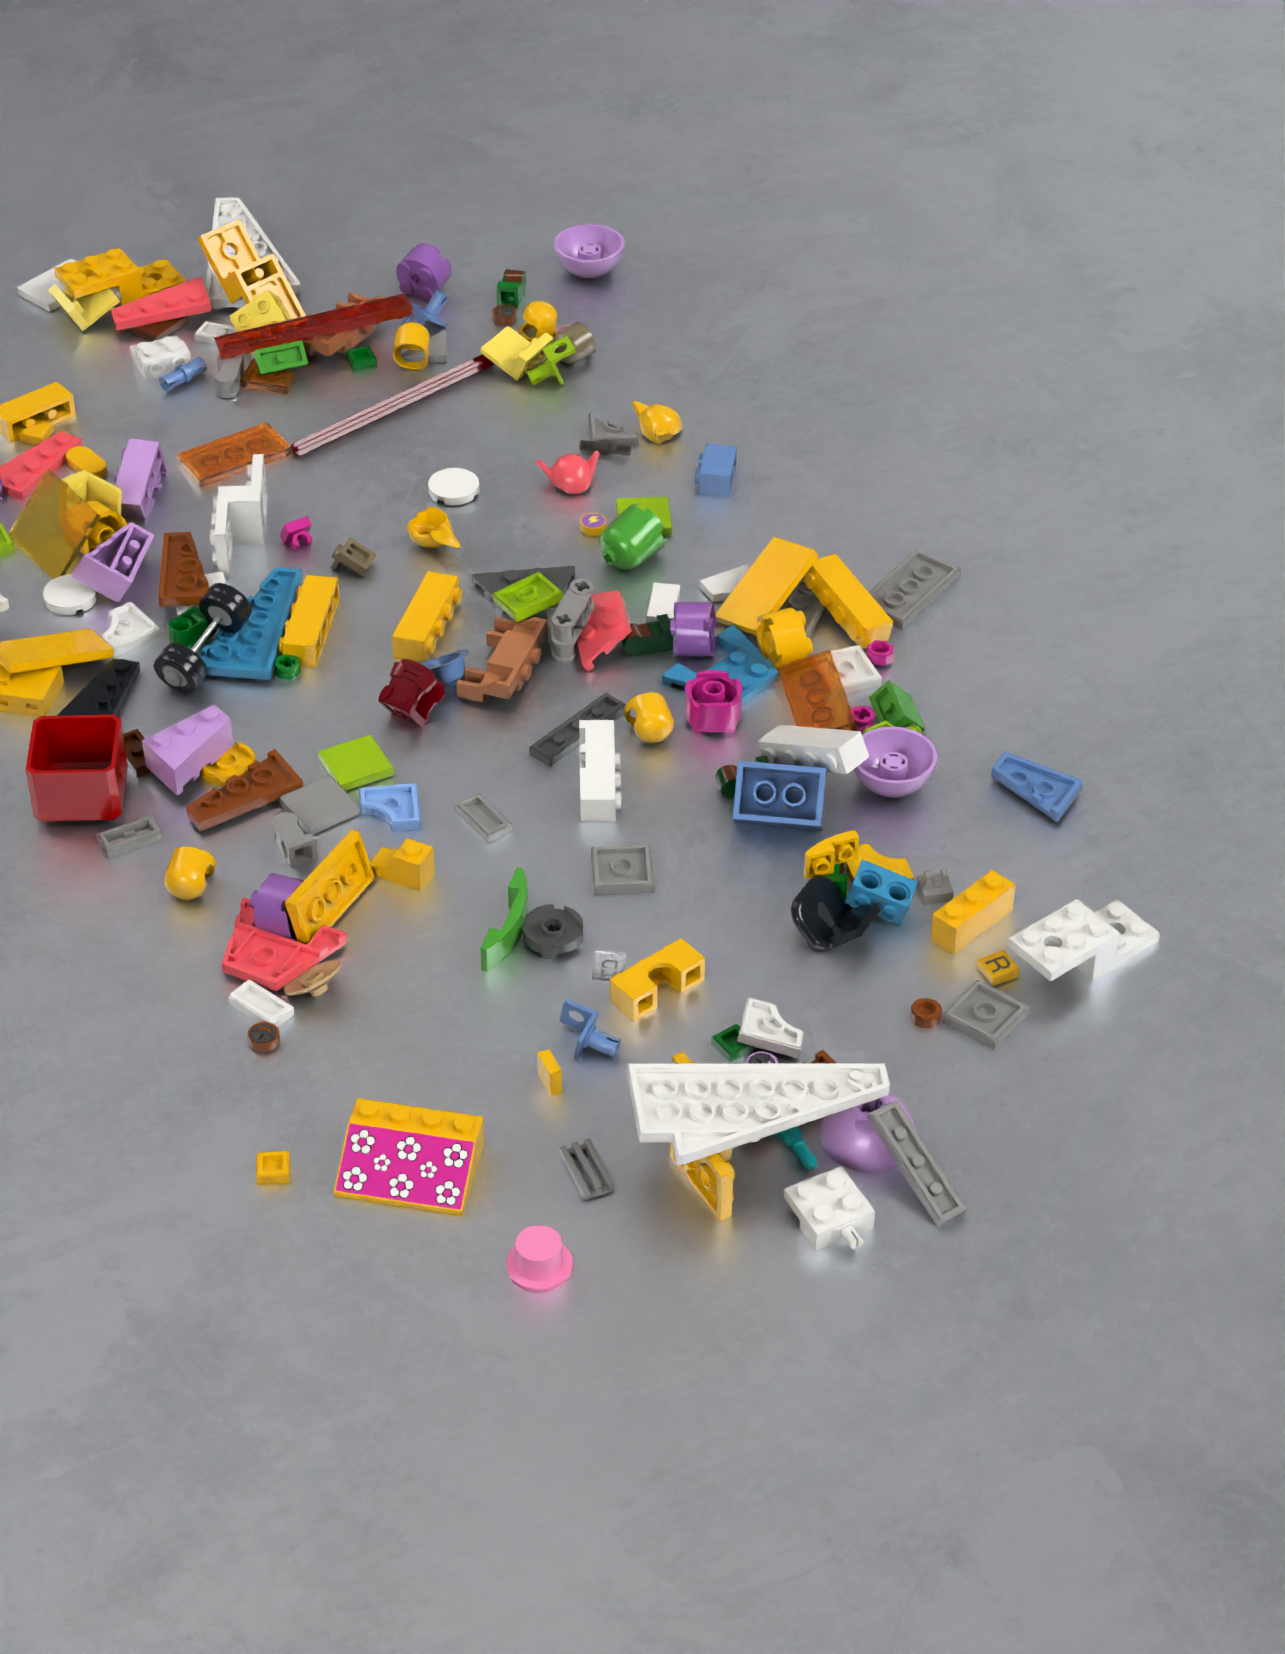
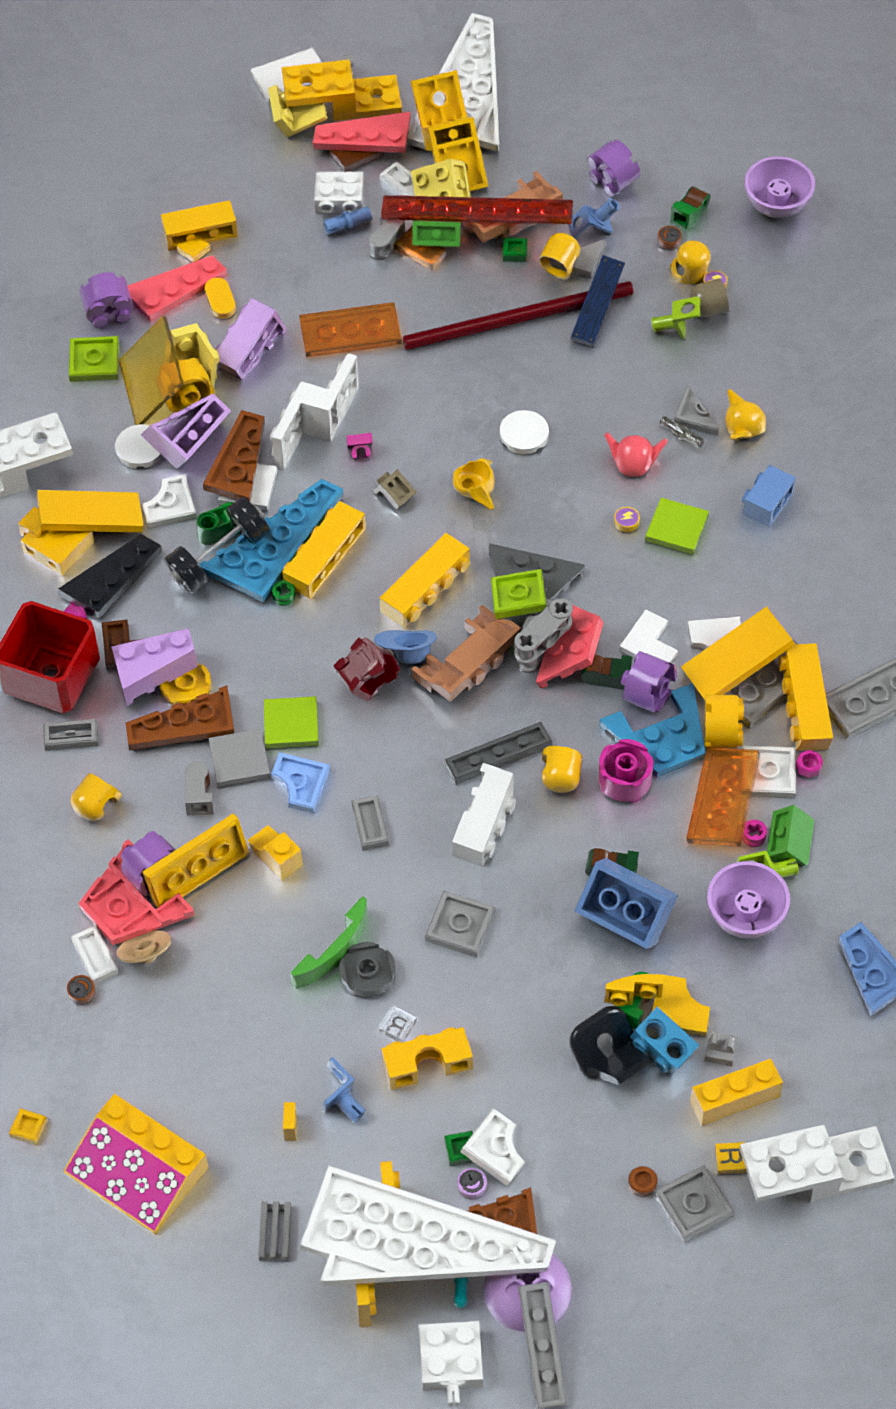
camera: 25 degrees right, 15 degrees up
light yellow bracket [480,326,554,381] -> none
bright pink piece [506,1225,573,1292] -> none
bright green cylinder [599,504,667,571] -> none
white brick [757,725,869,774] -> none
none -> dark blue tile [570,255,625,347]

